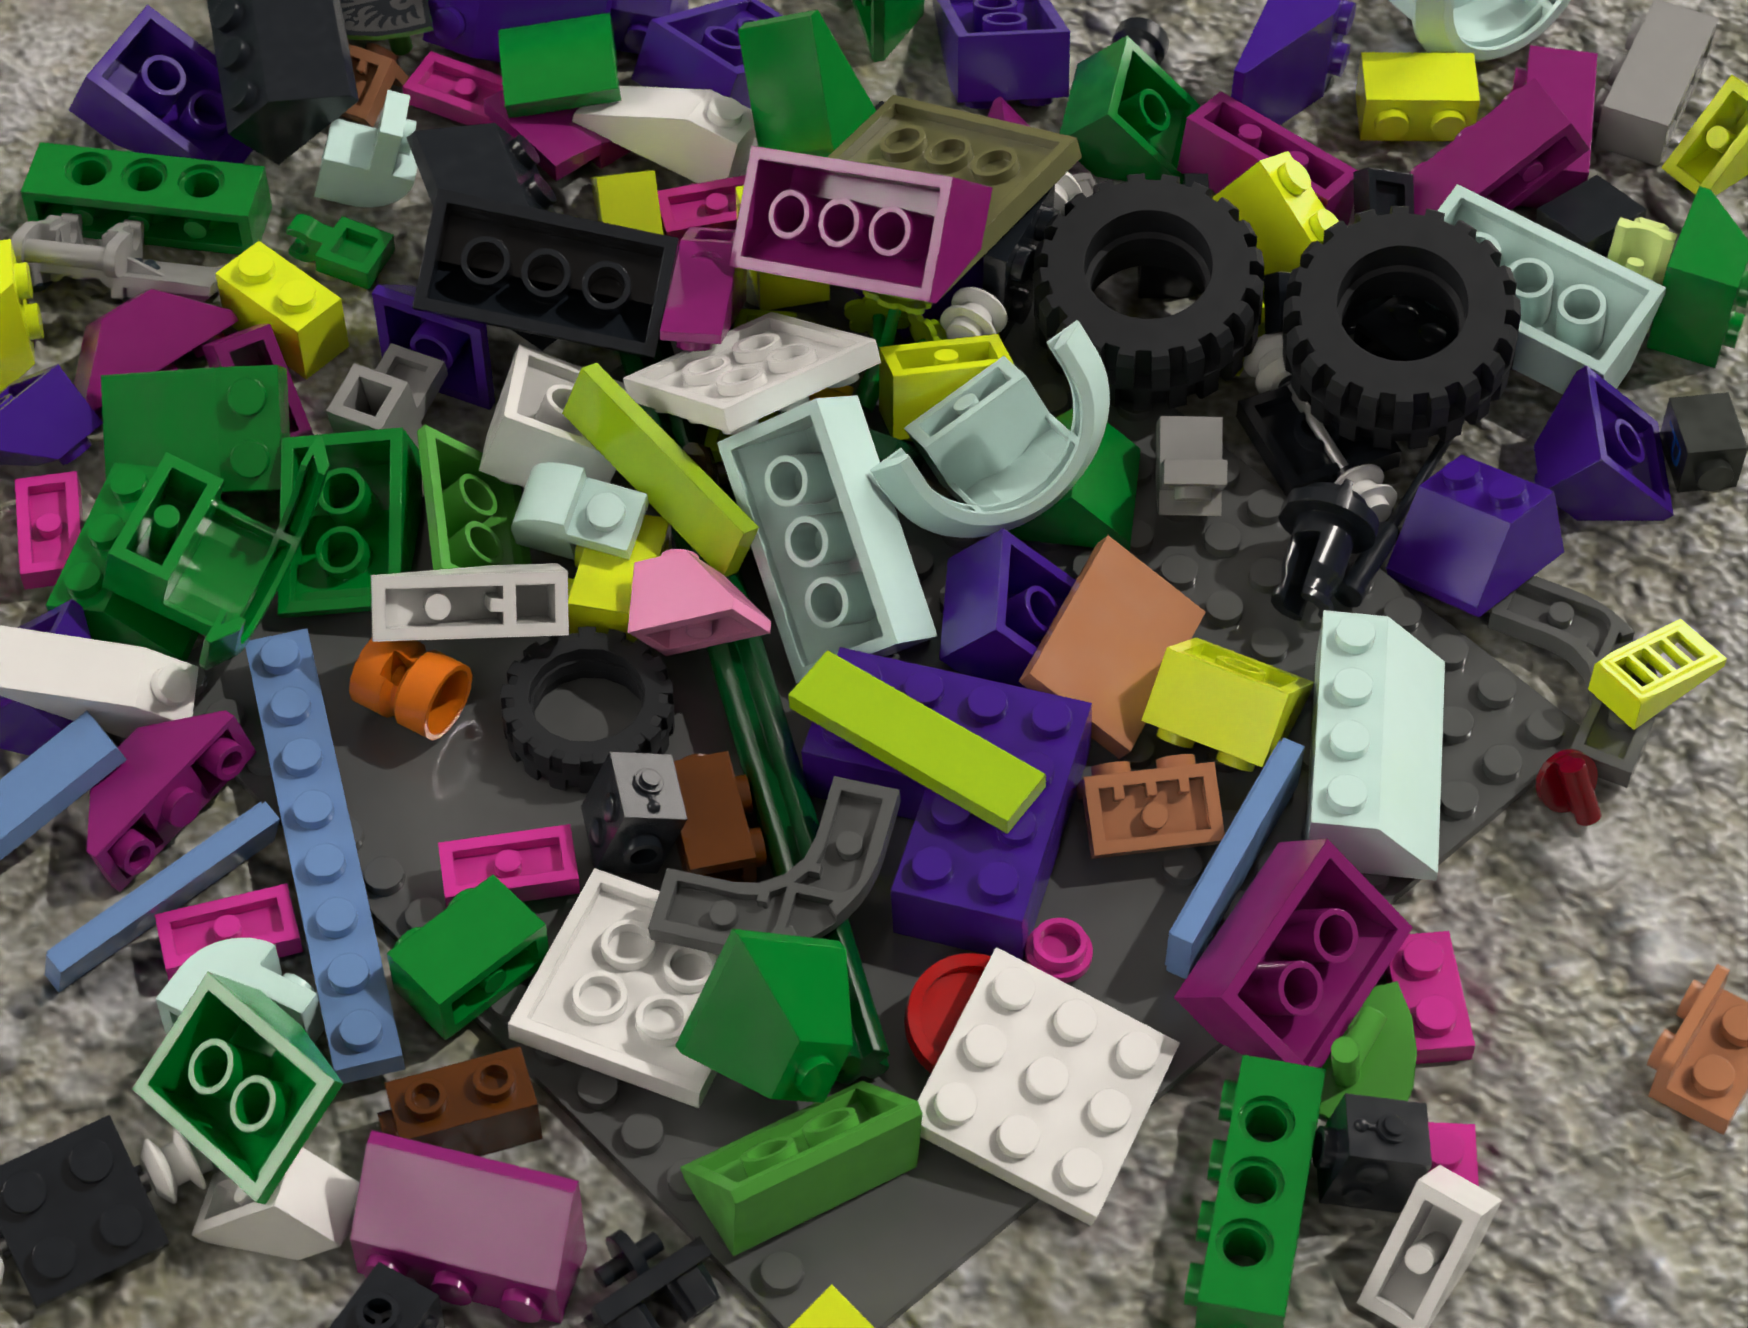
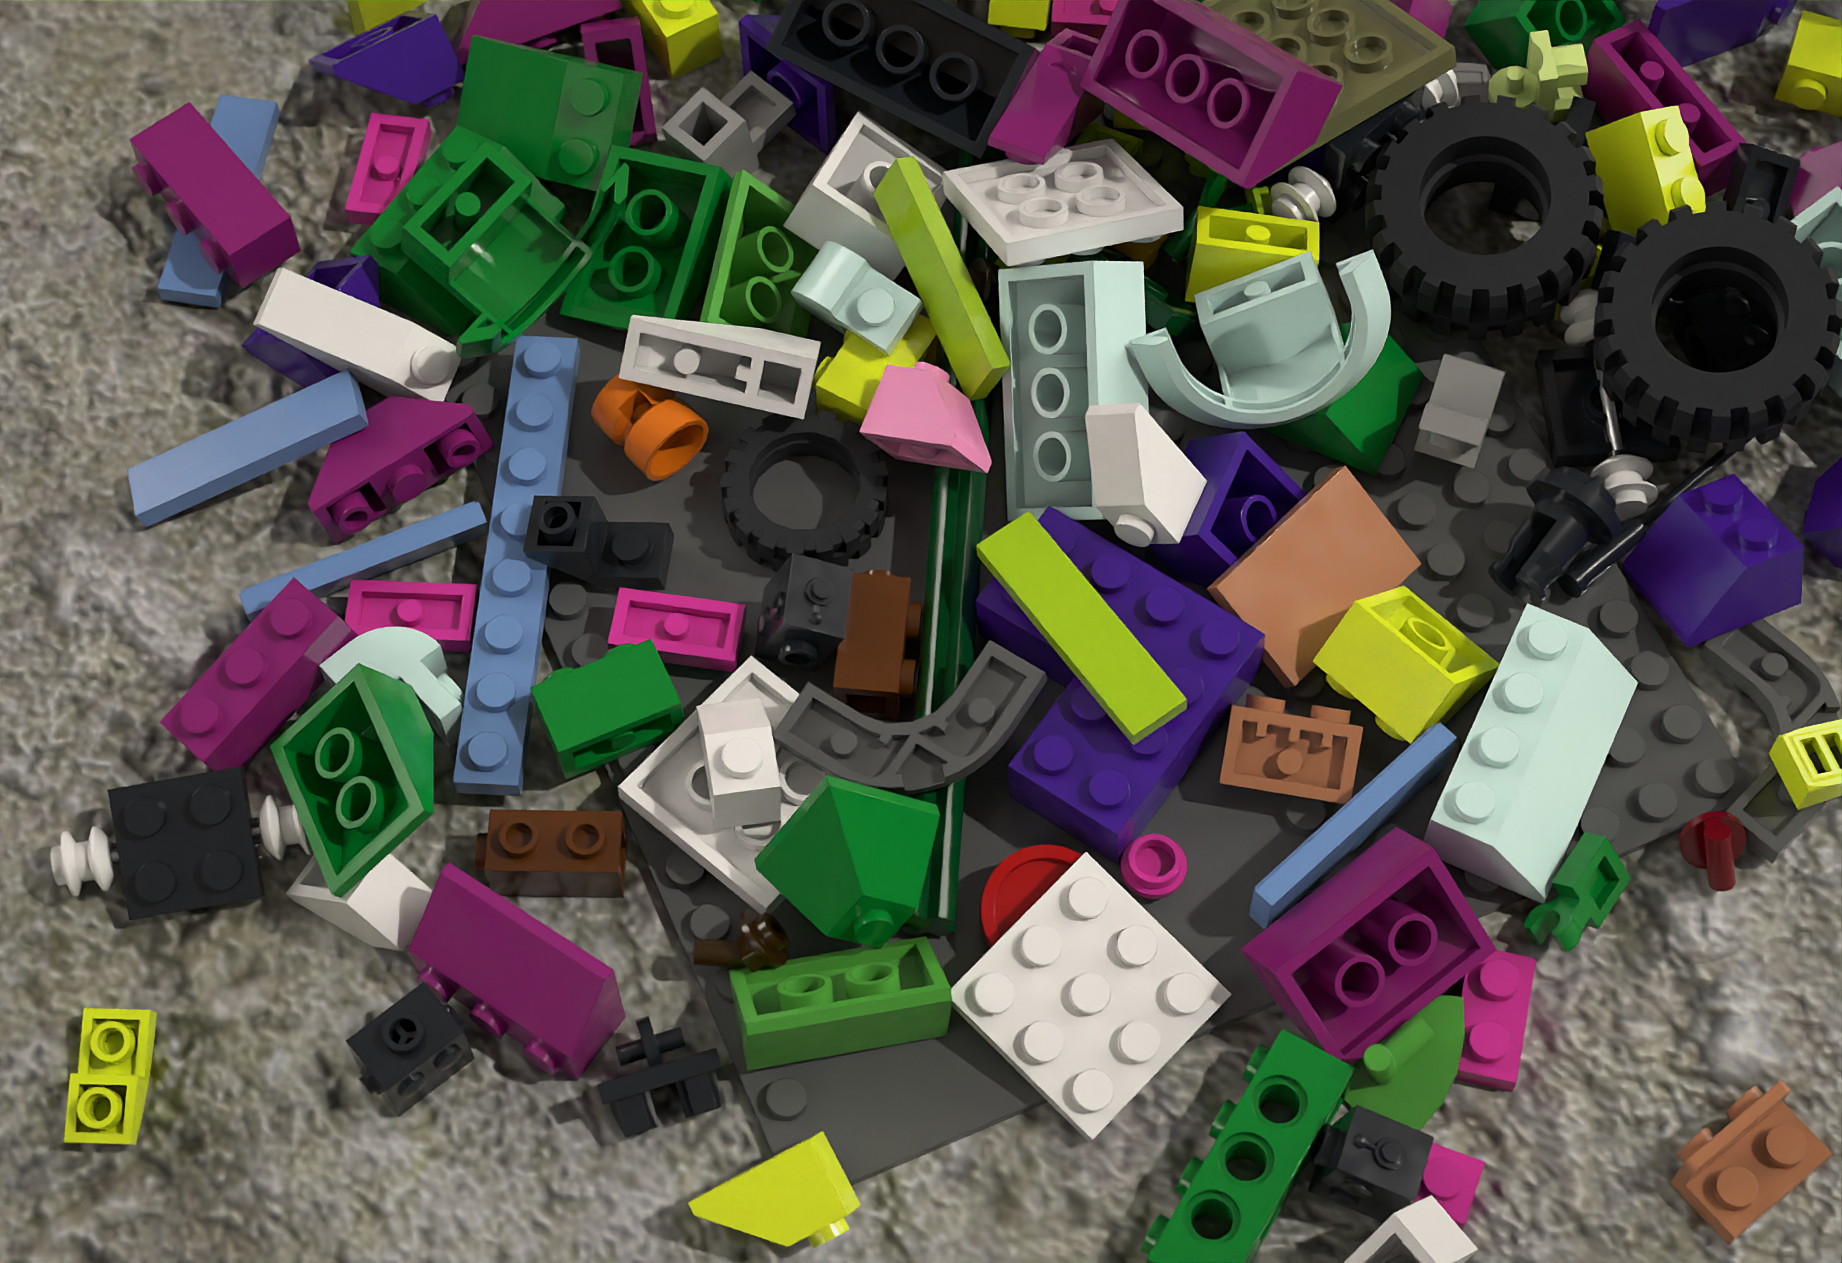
camera: 20 degrees right, 10 degrees up
none -> magenta brick [159,577,359,771]
none -> black slope [523,495,675,590]
none -> dark brown plate [692,909,789,973]
none -> white slope [696,697,781,829]
none -> white slope [1085,403,1207,547]
none -> yellowish green hips [1488,30,1588,124]
none -> green plate [1524,832,1631,953]

